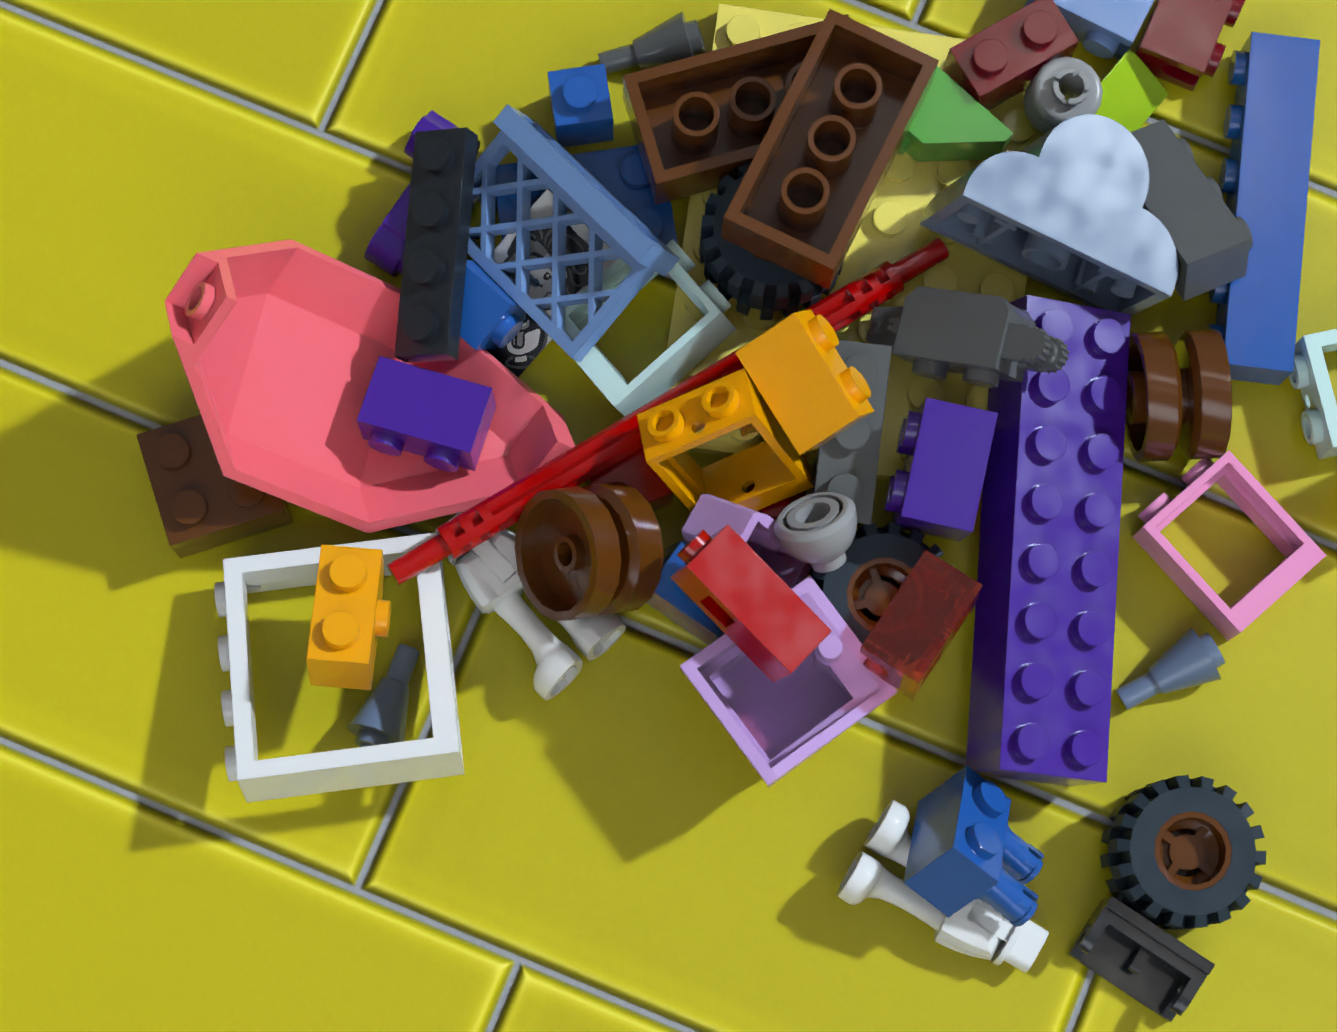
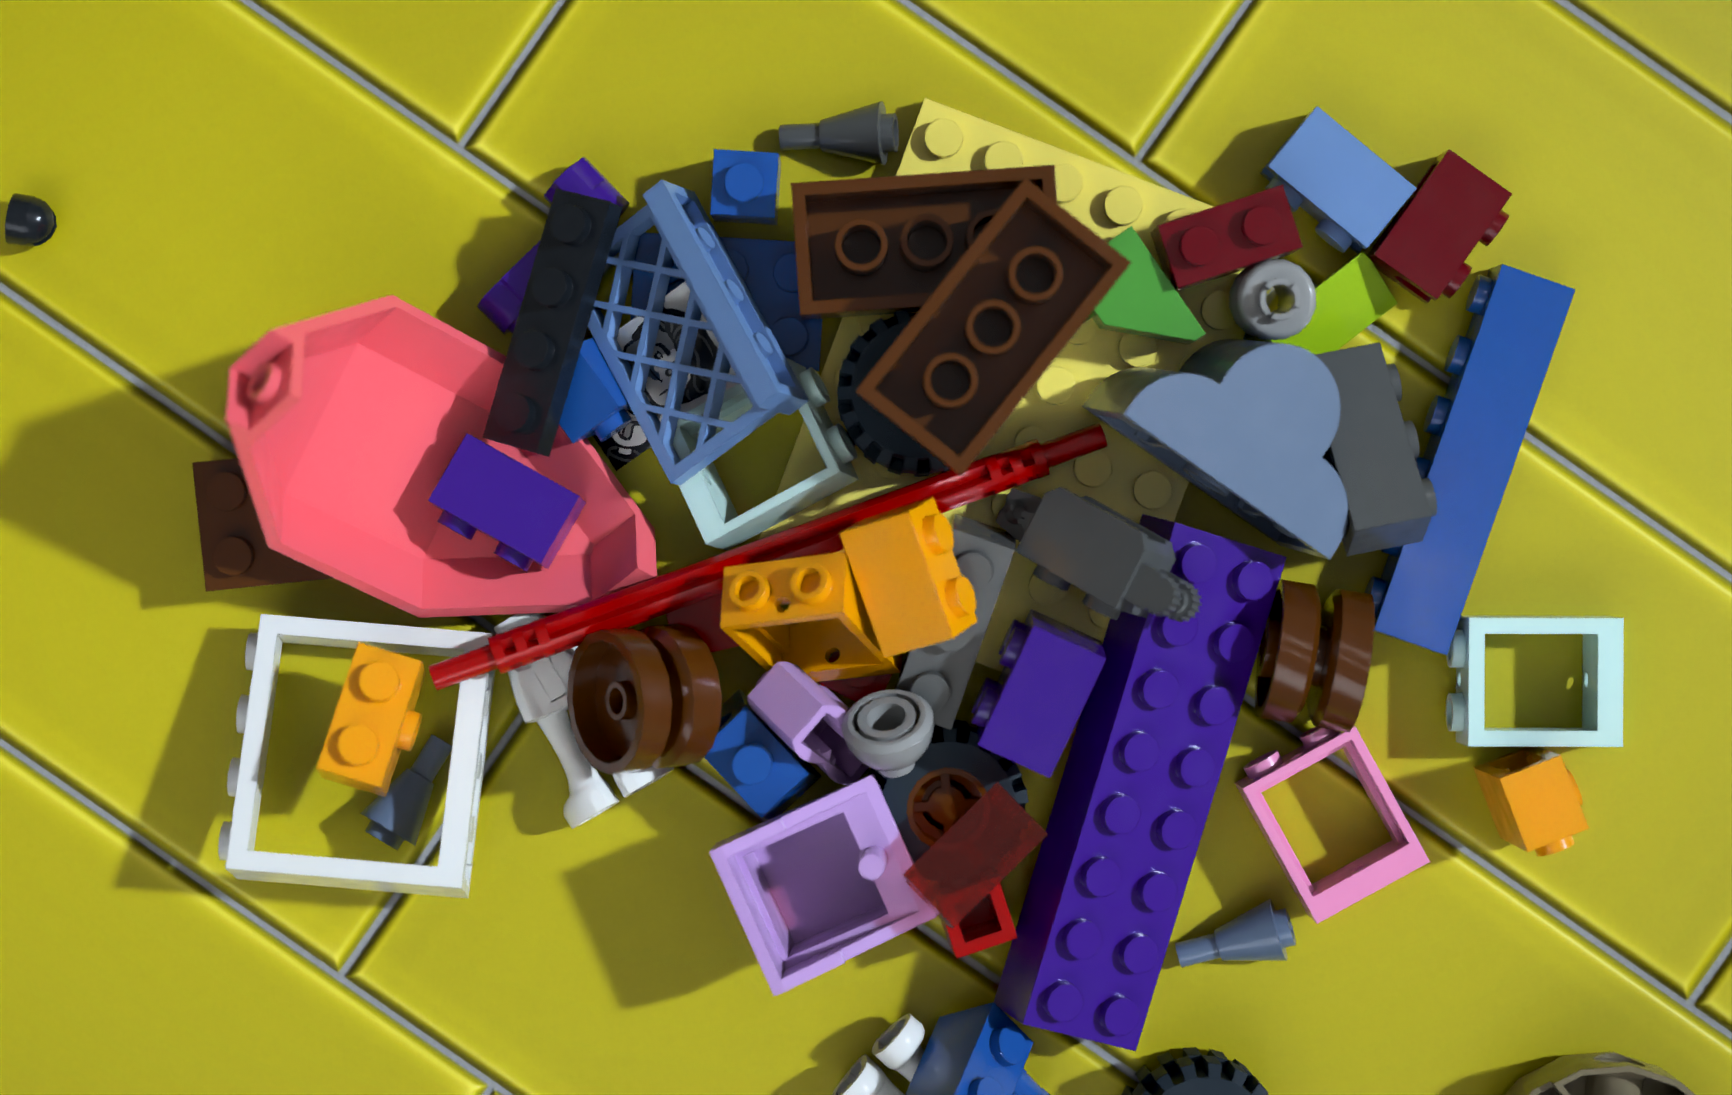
camera: 15 degrees right, 10 degrees up
red brick [670,524,832,682] -> none
none -> red brick [929,869,1018,959]

